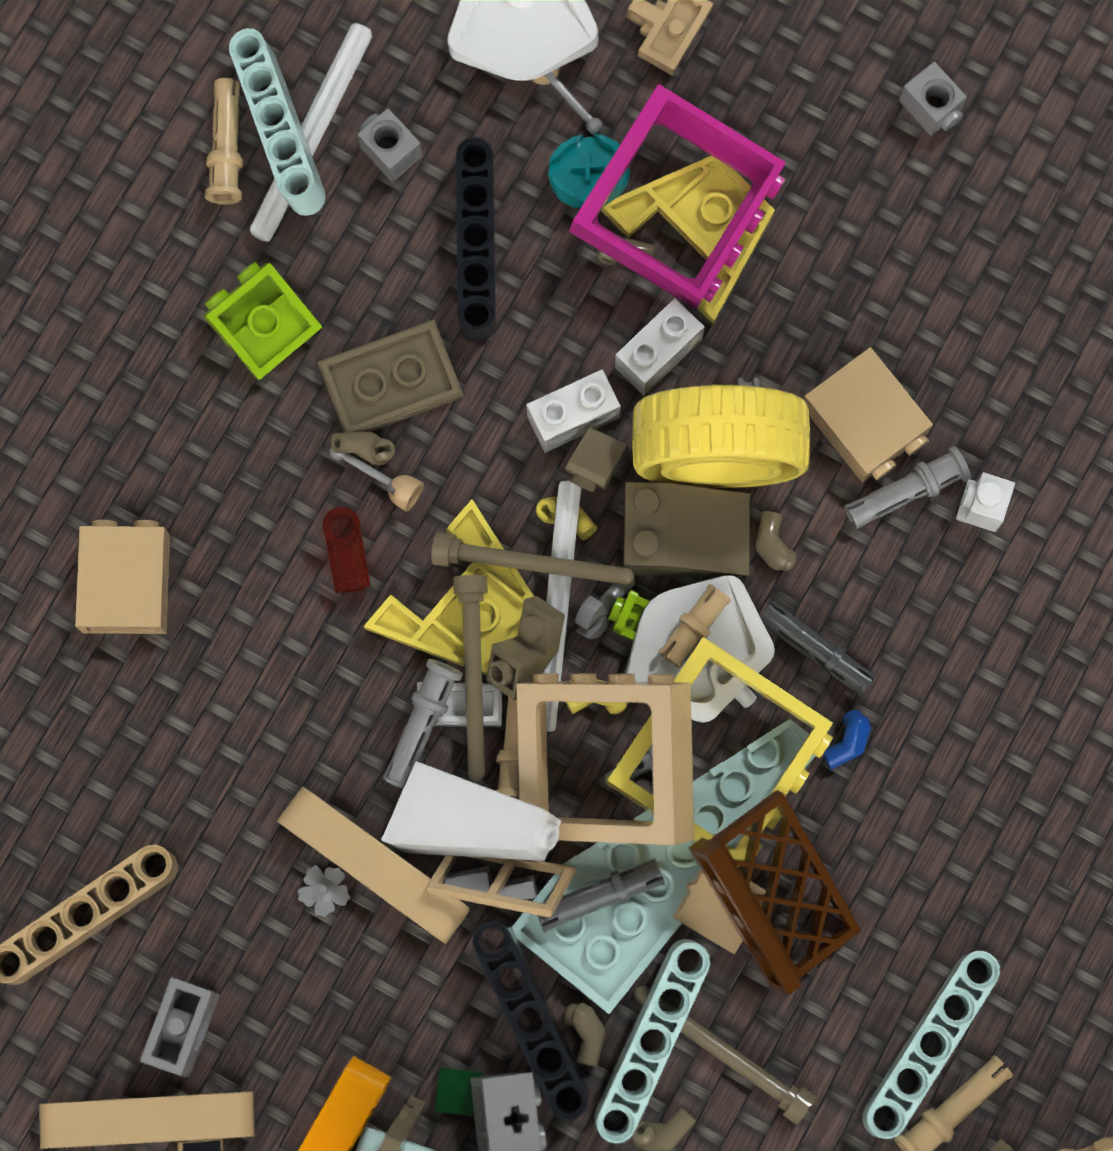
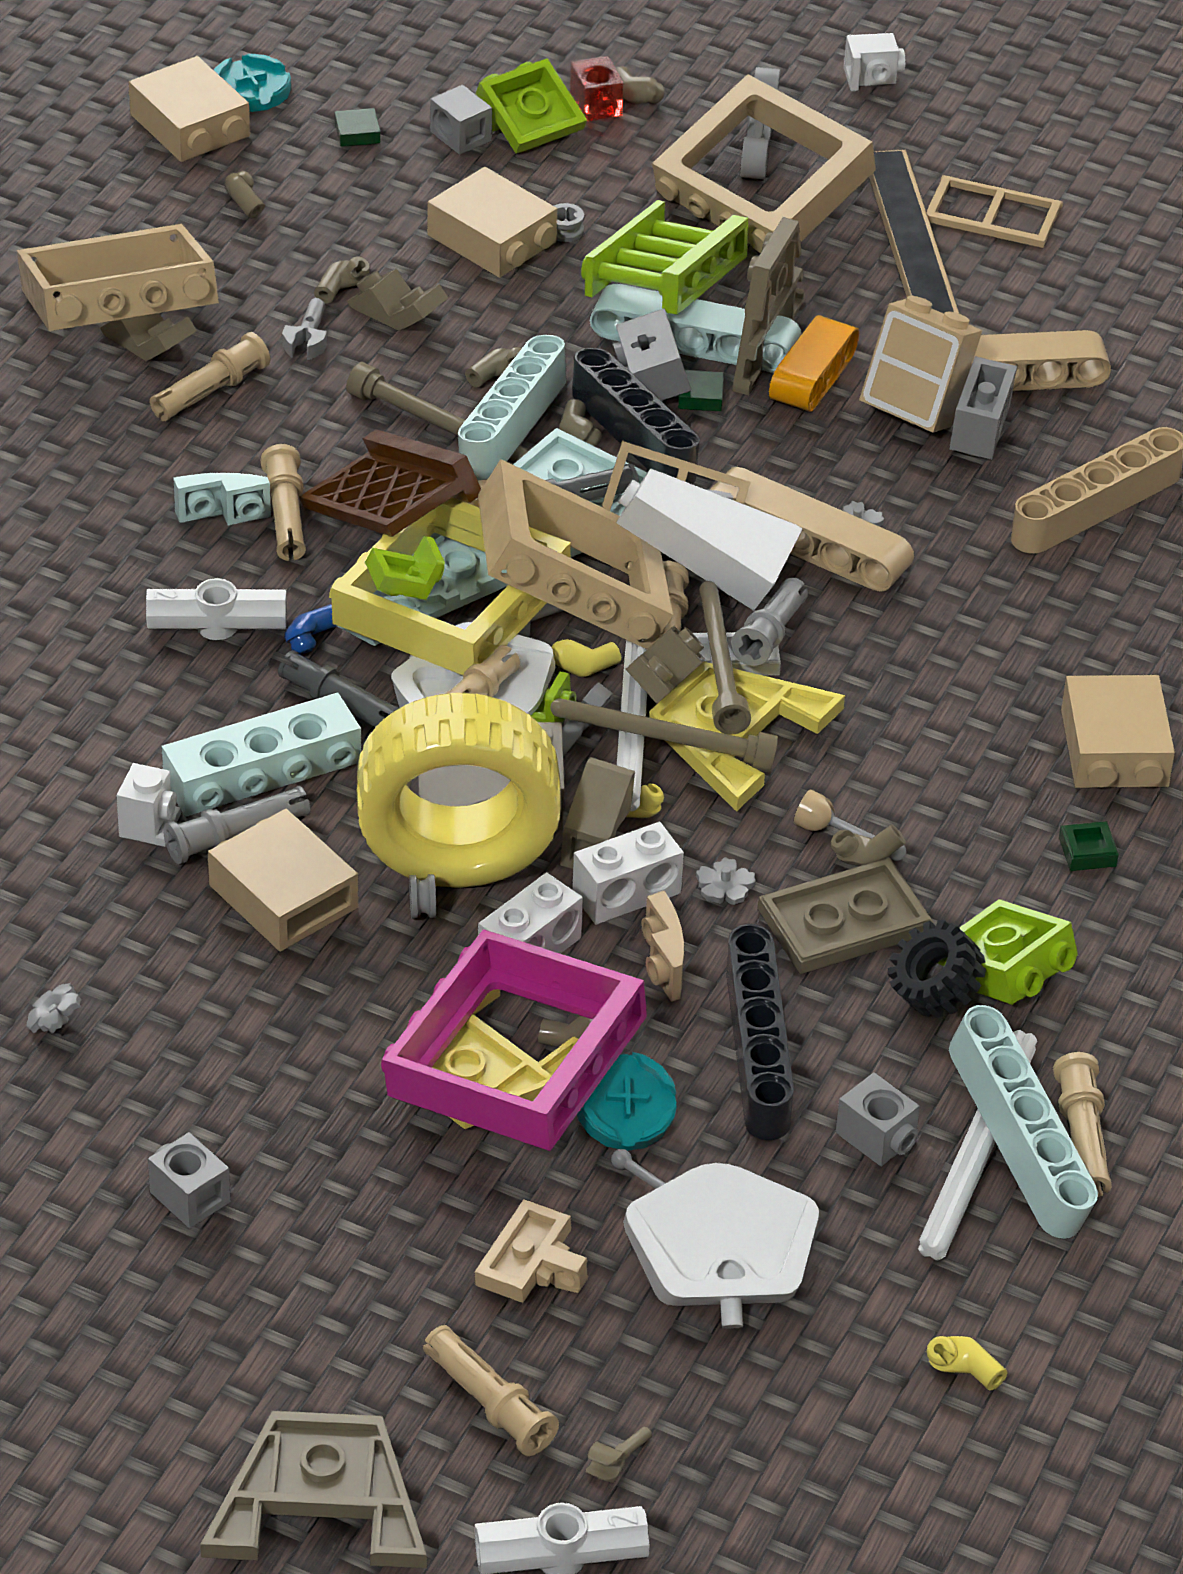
camera: 175 degrees right, 35 degrees down
clear red piece [322,507,371,594] -> none
light aqua beam [862,951,1000,1138] -> none
none -> light grey plant [26,983,82,1033]
none -> white piece [146,578,287,640]
none -> light aqua brick [162,692,361,817]
none -> light aqua slope [173,473,271,525]
none -> tan pin [260,444,306,561]
none -> lime bracket [365,536,445,600]
none -> tan slope [641,891,684,1002]
none -> light grey plant [696,857,756,905]
none -> tan brick [859,296,983,433]
none -> black tyre [888,920,986,1018]
none -> dark green tile [1059,821,1119,871]

